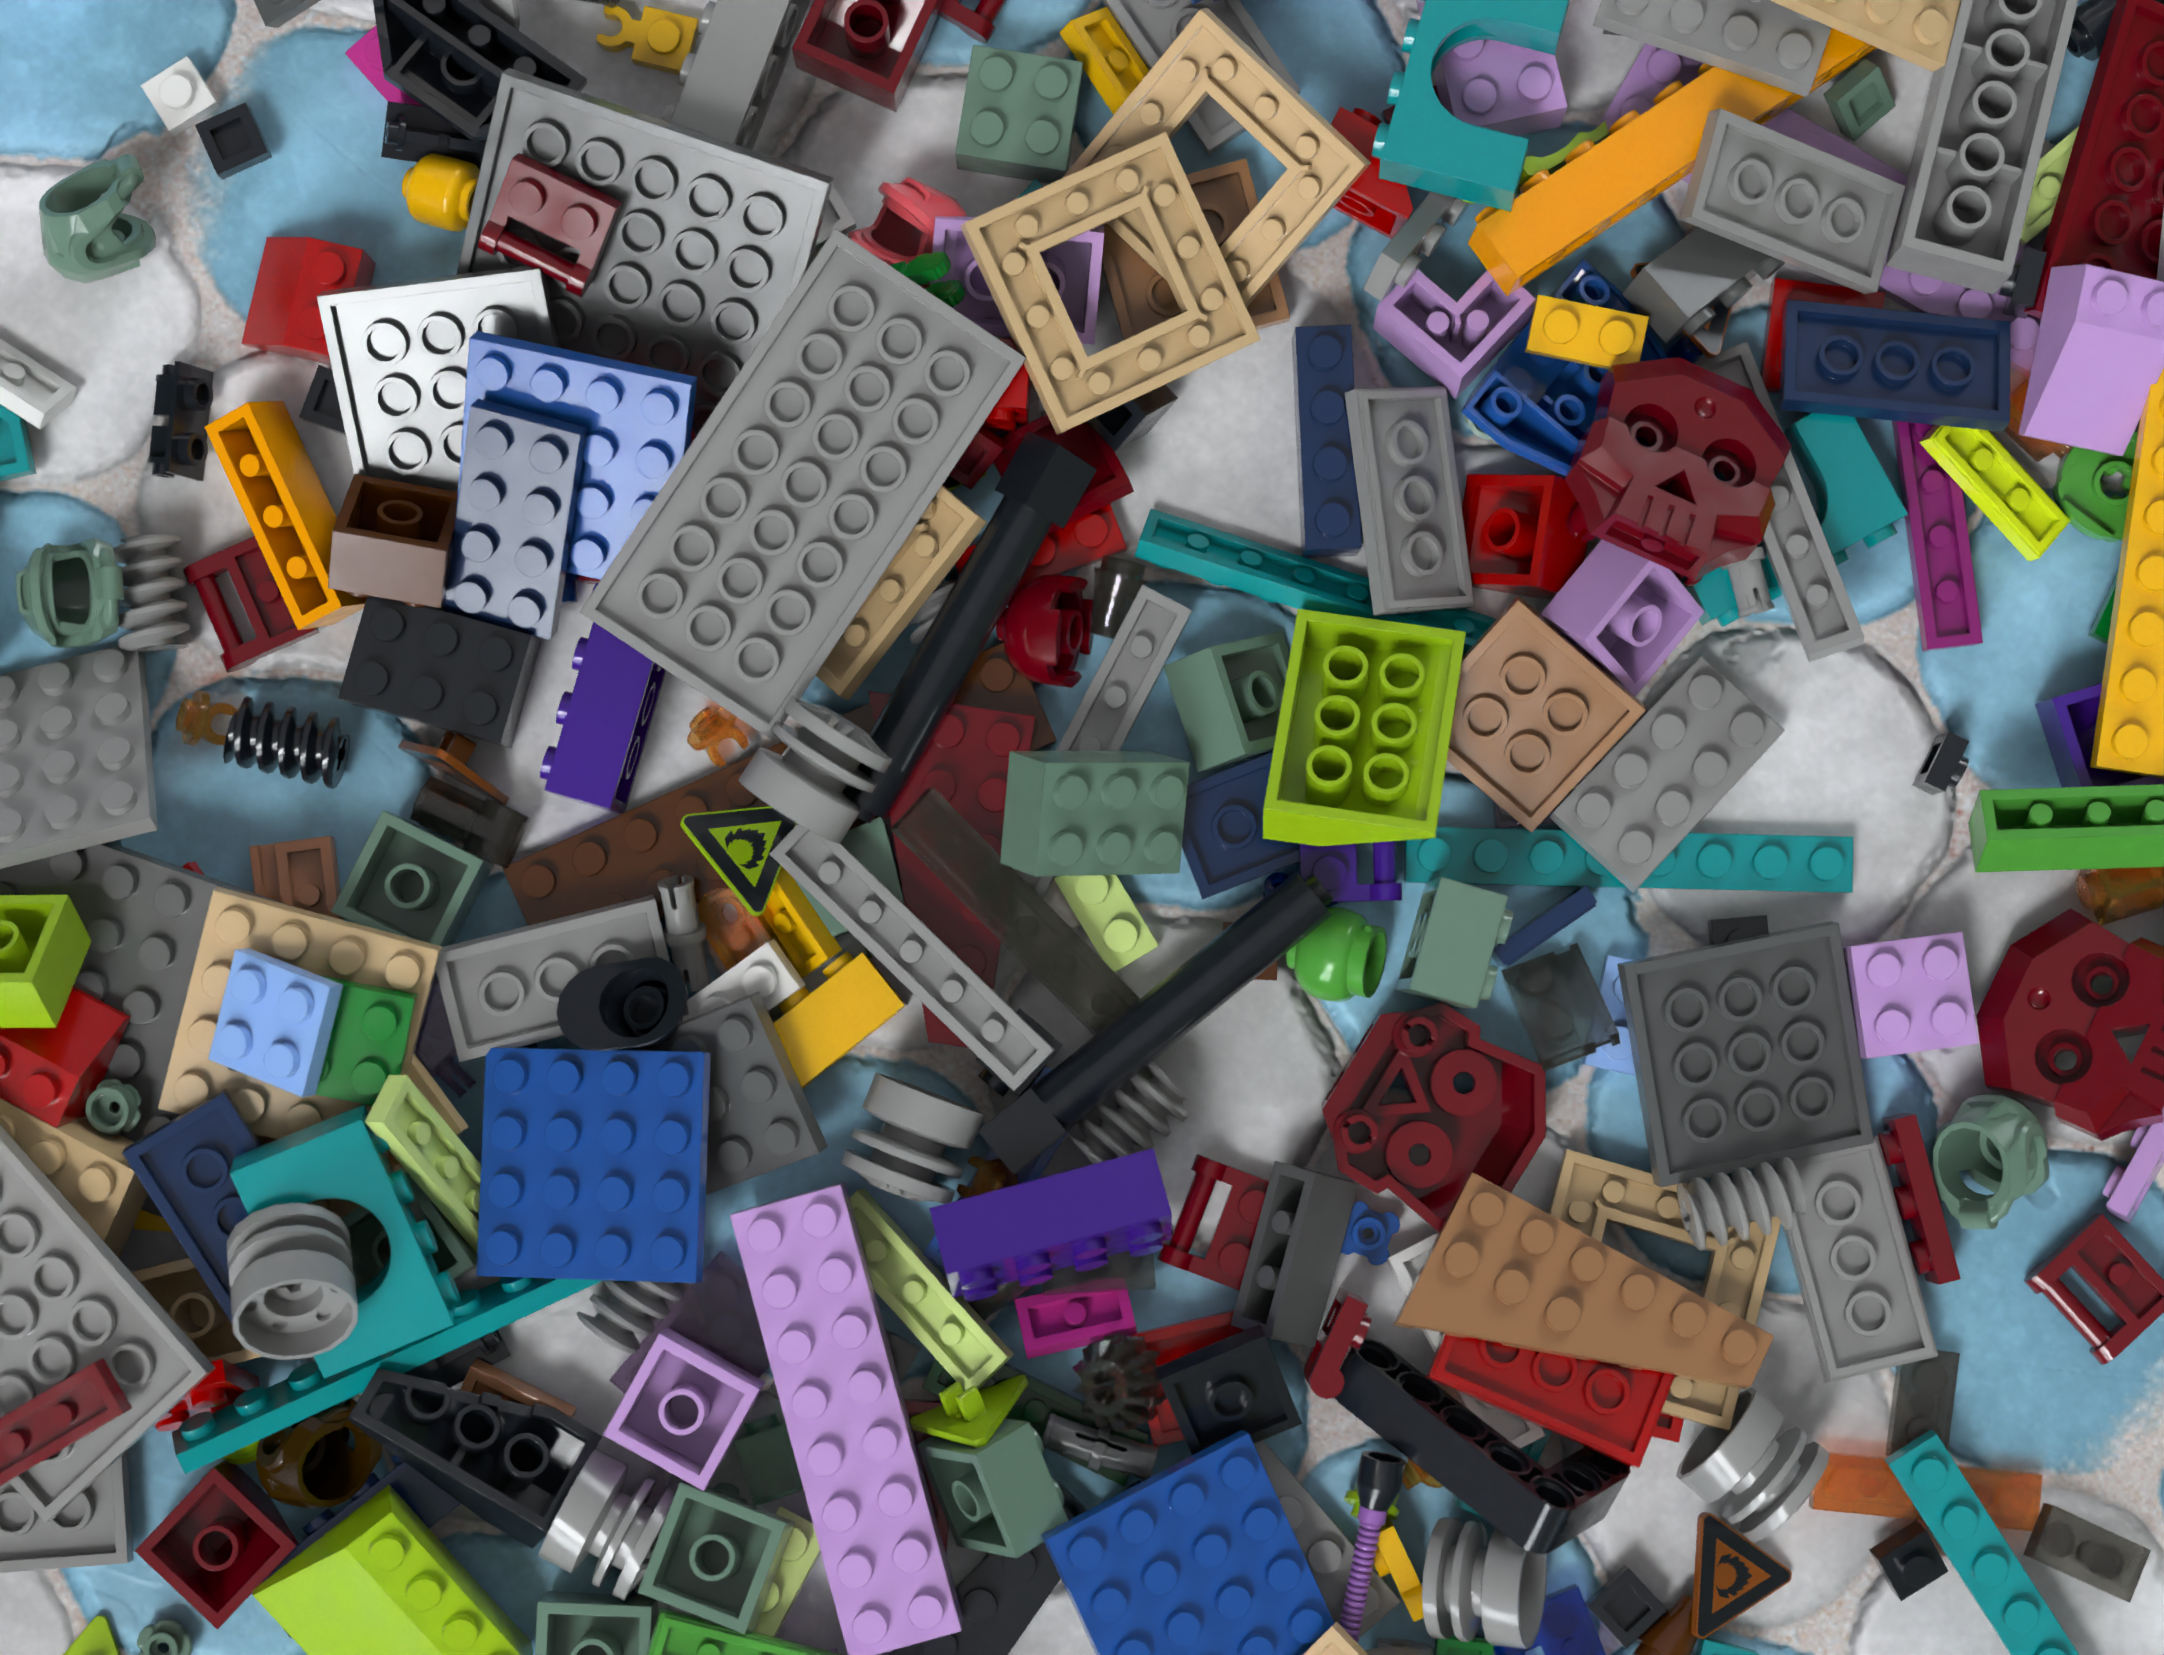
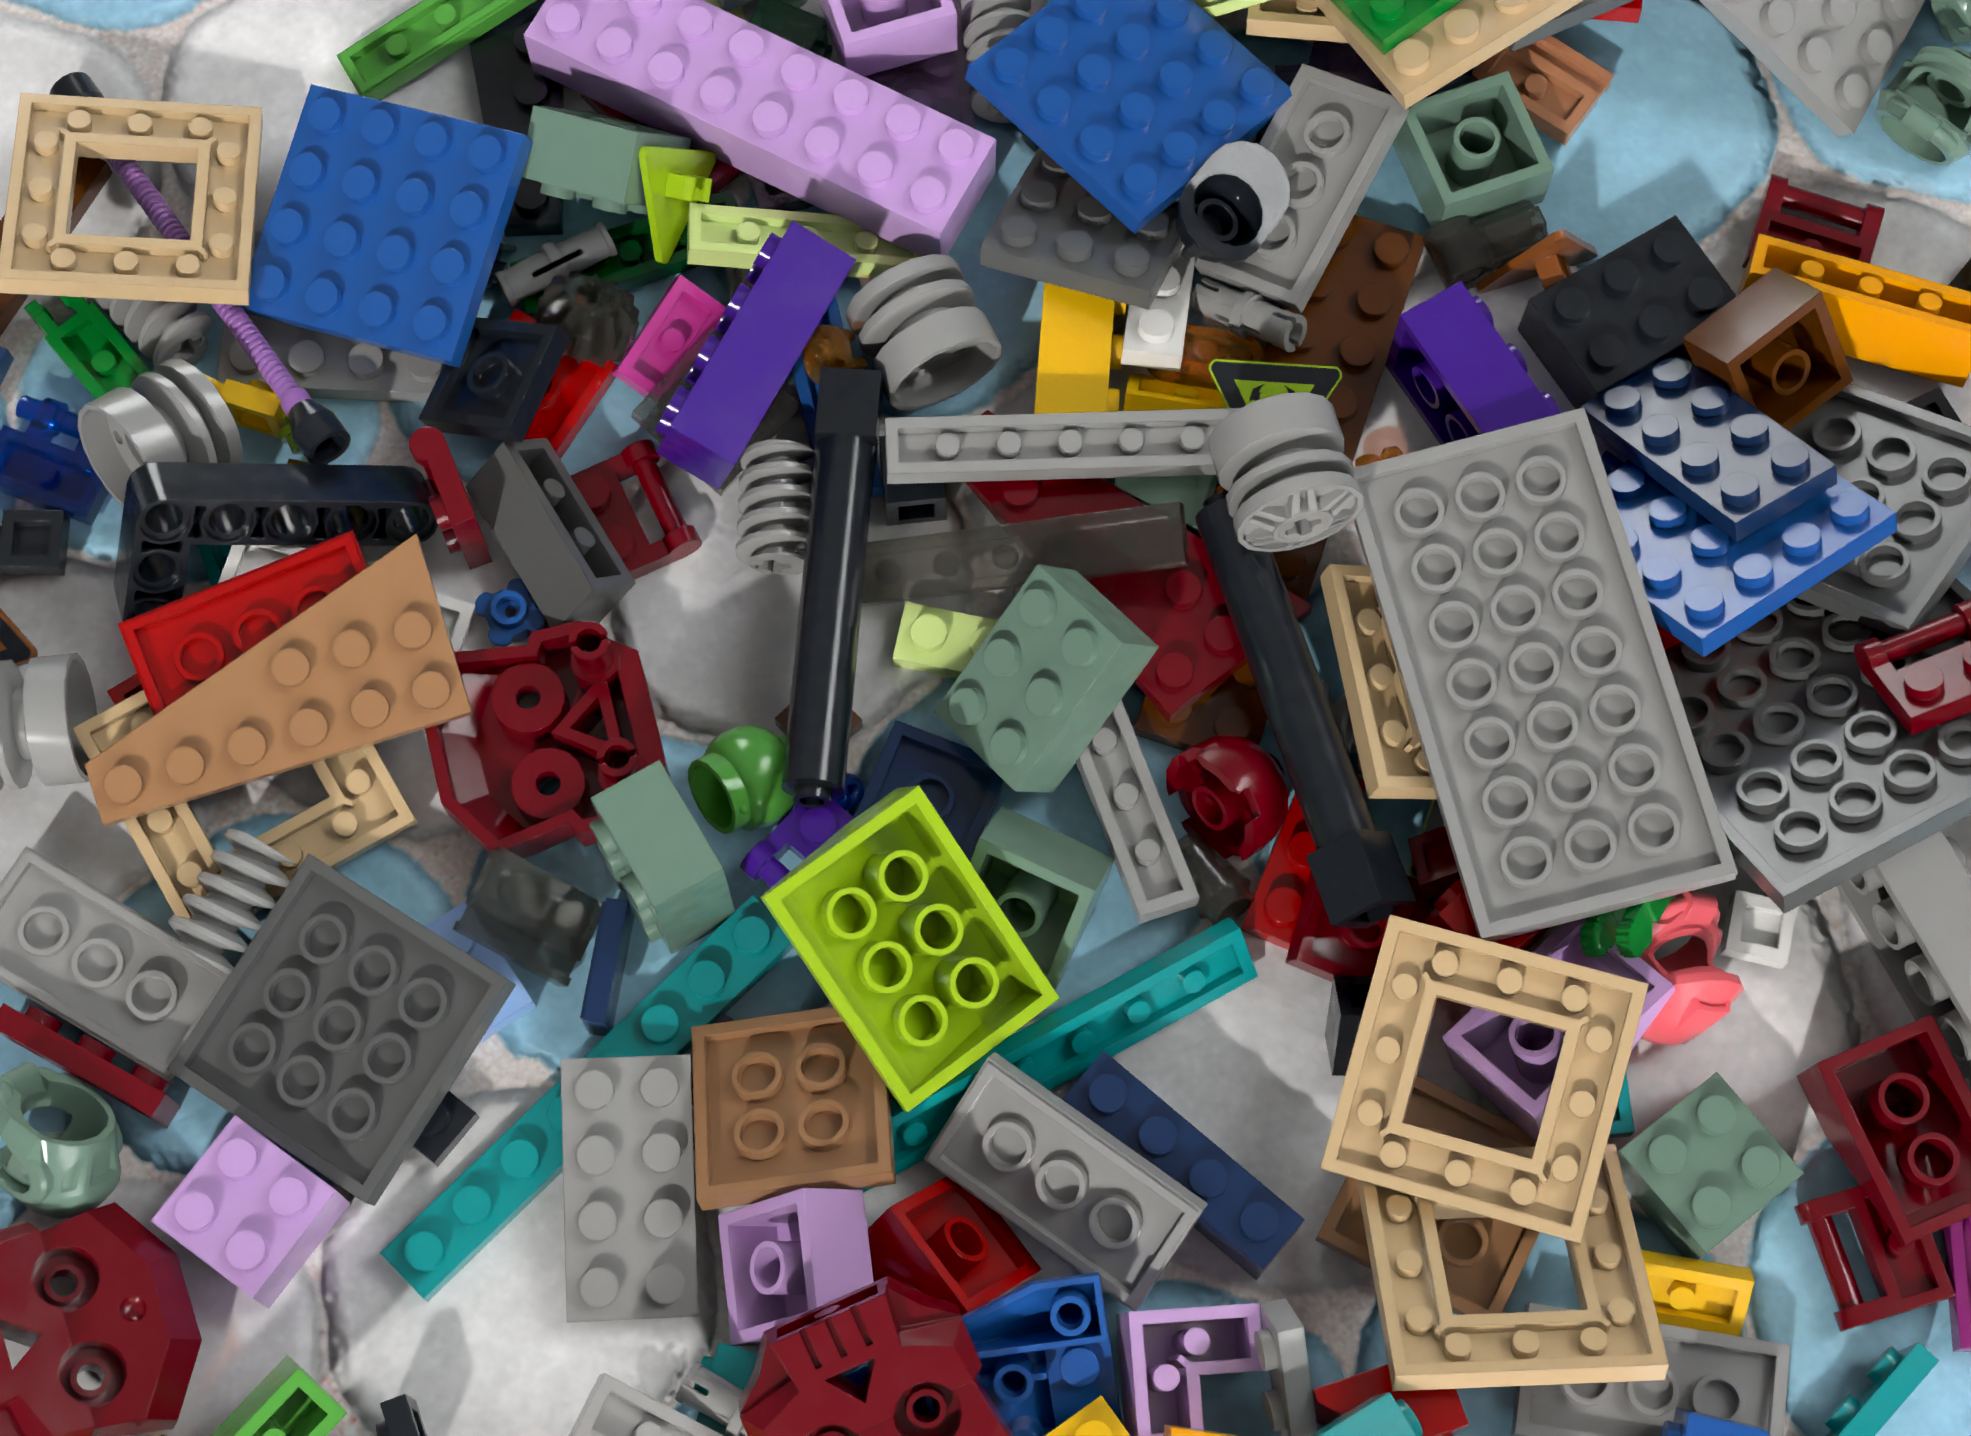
camera: 130 degrees right, 15 degrees down
light grey piece [113,534,190,653] -> none
clear orange plate [176,690,237,746] -> none
black piece [223,696,350,789] -> none

